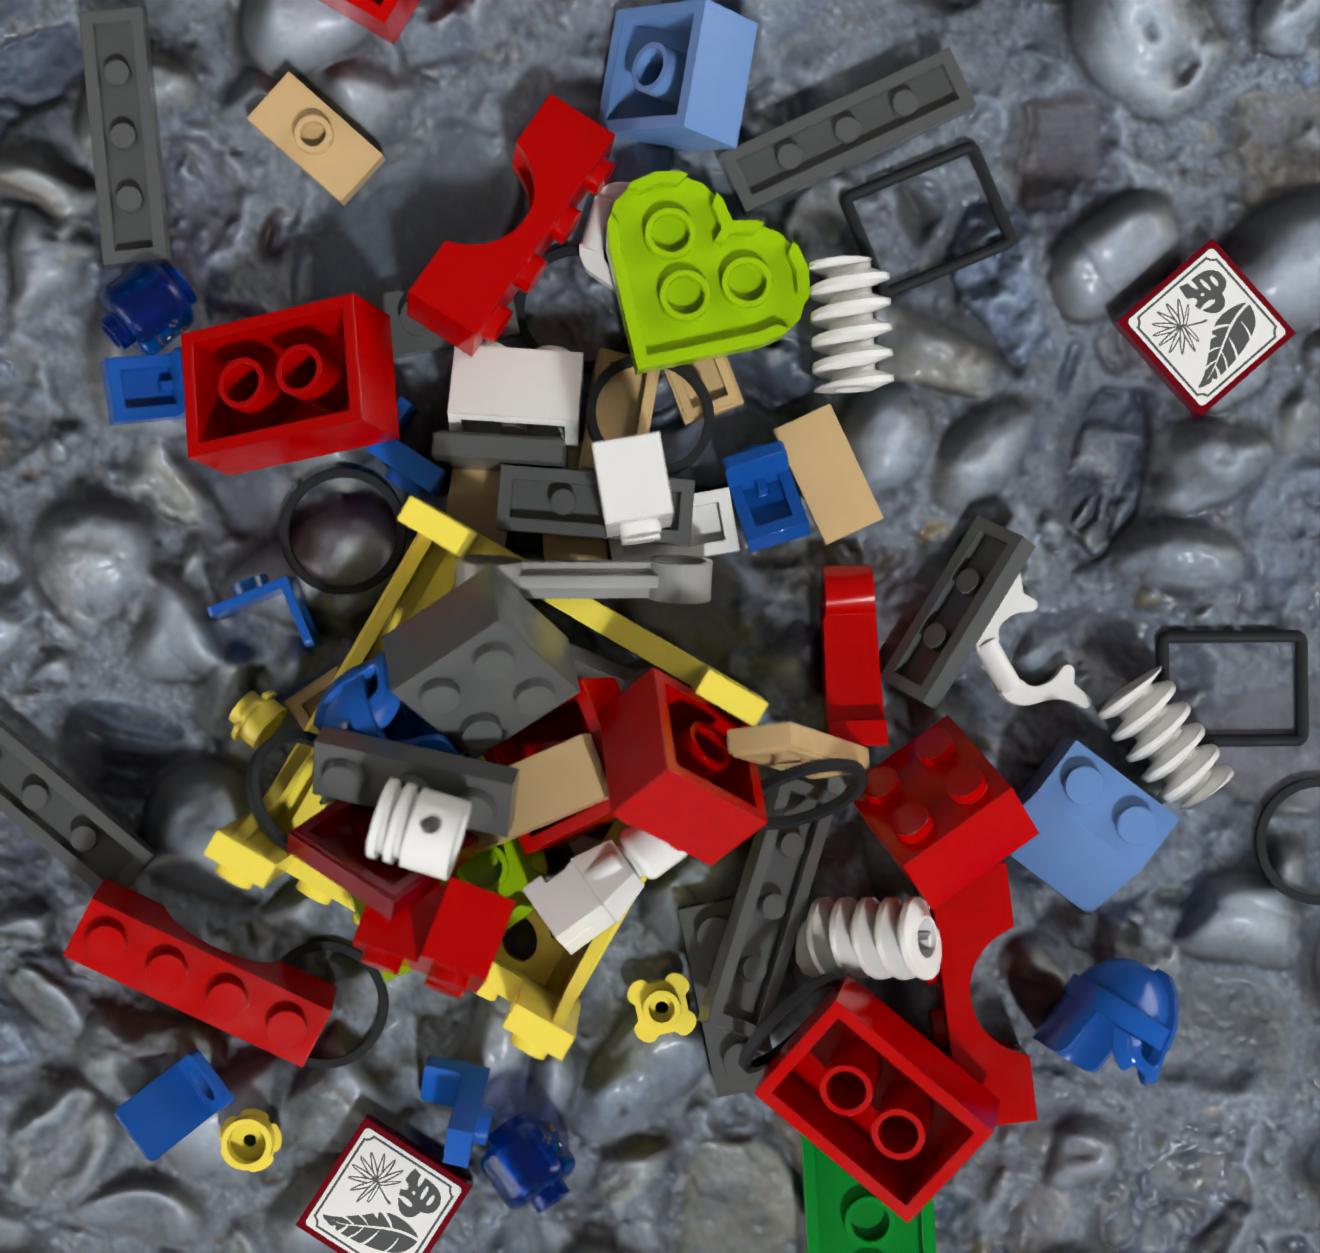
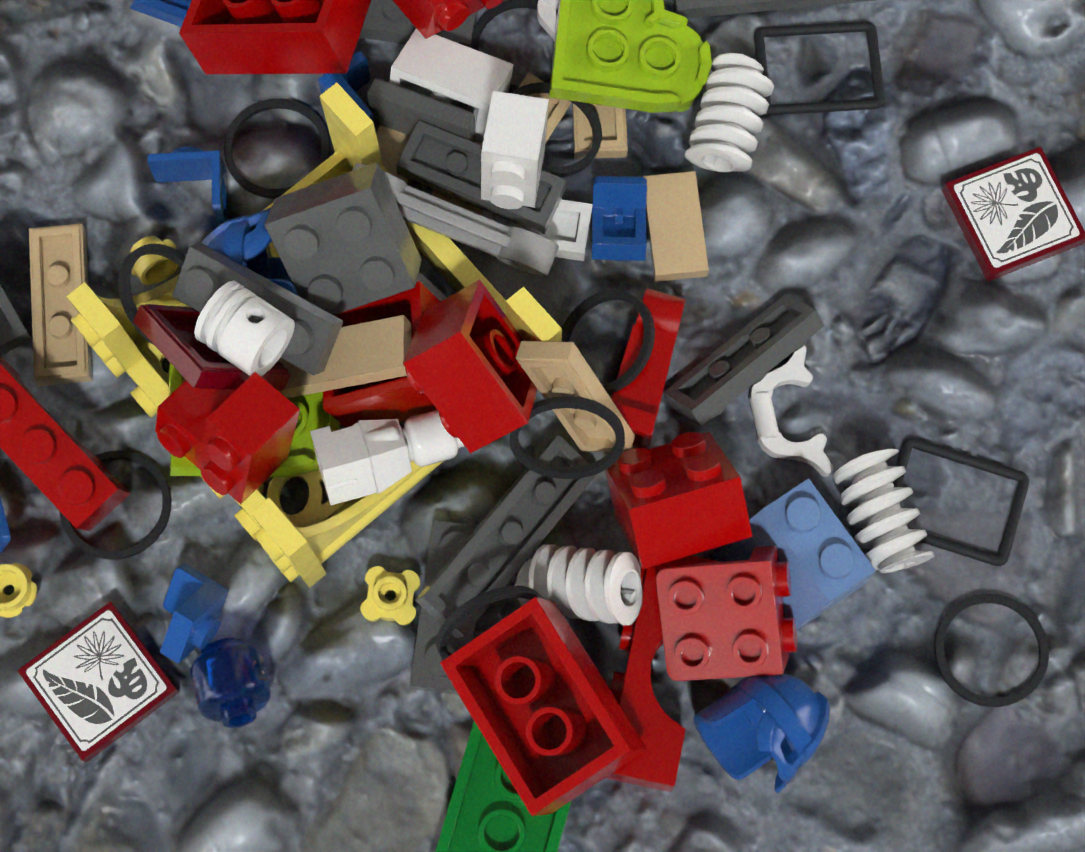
camera: 20 degrees right, 15 degrees down
none -> tan tile [29,224,93,386]
none -> black piece [562,290,655,395]
none -> red bracket [656,545,797,681]

